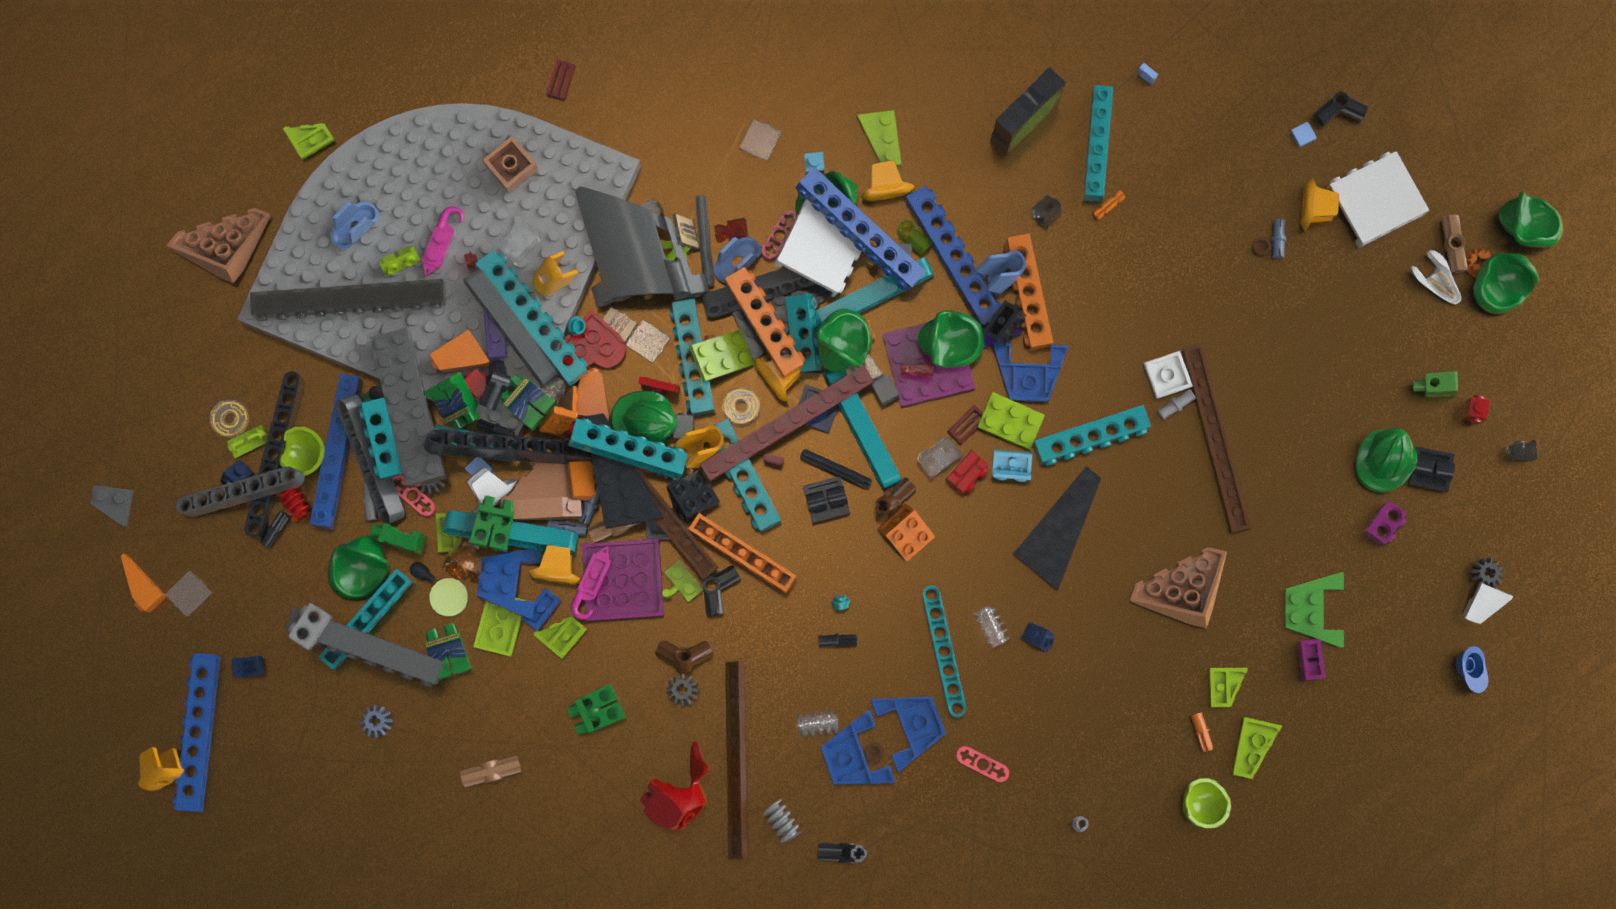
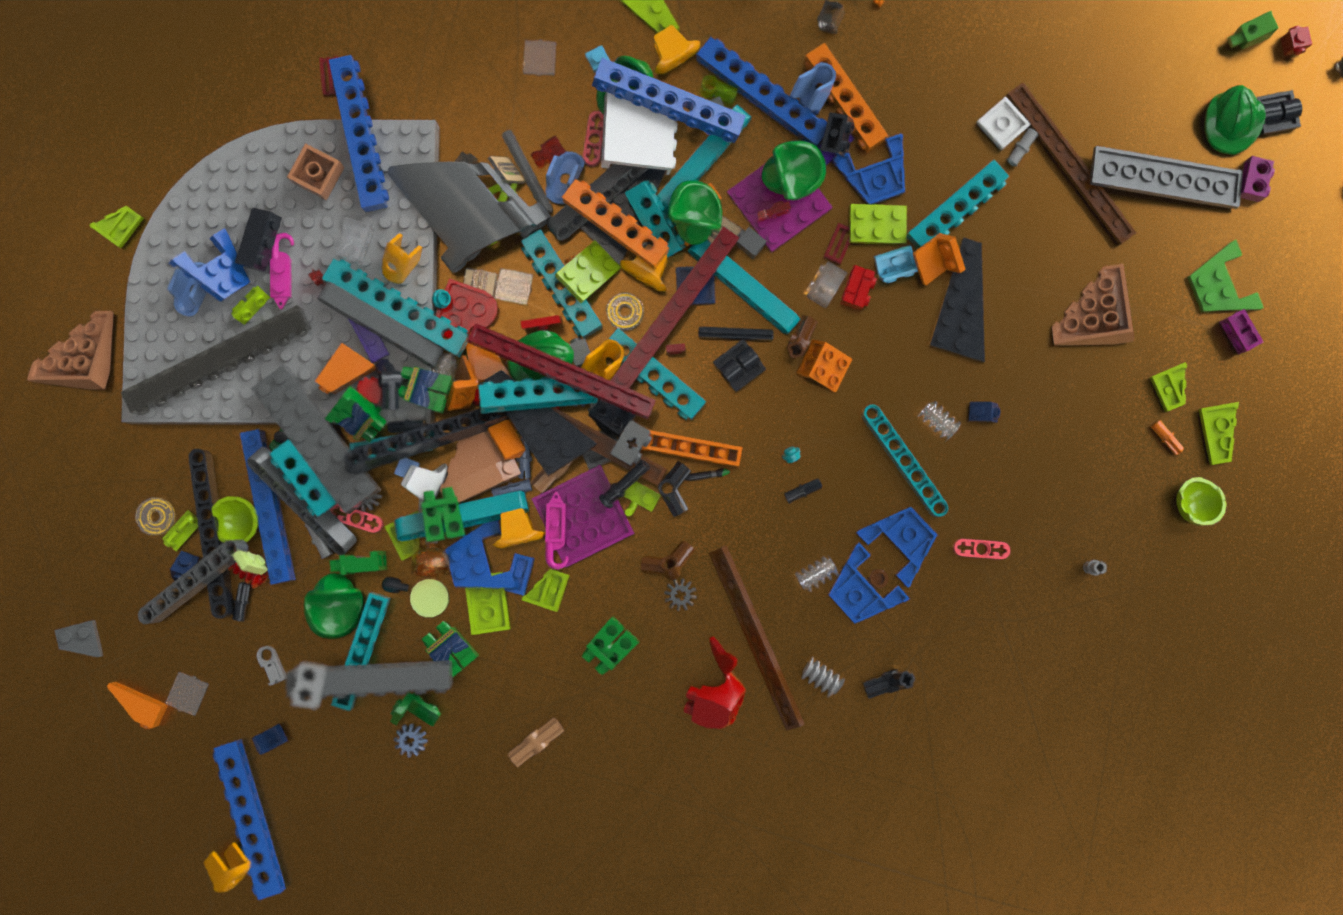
camera: 20 degrees left, 5 degrees up
none -> wing [169,228,250,302]
none -> yellowish green plate [233,550,268,575]
none -> black brick [235,207,282,272]
none -> light grey piece [257,646,286,685]
none -> blue brick [329,55,389,213]
none -> green bracket [390,691,441,727]
none -> dark red plate [467,323,656,420]
none -> black pin [599,460,650,509]
none -> dark grey brick [610,420,652,467]
none -> black piece [685,468,730,481]
none -> orange bracket [913,233,965,285]
none -> plate [1090,146,1243,209]

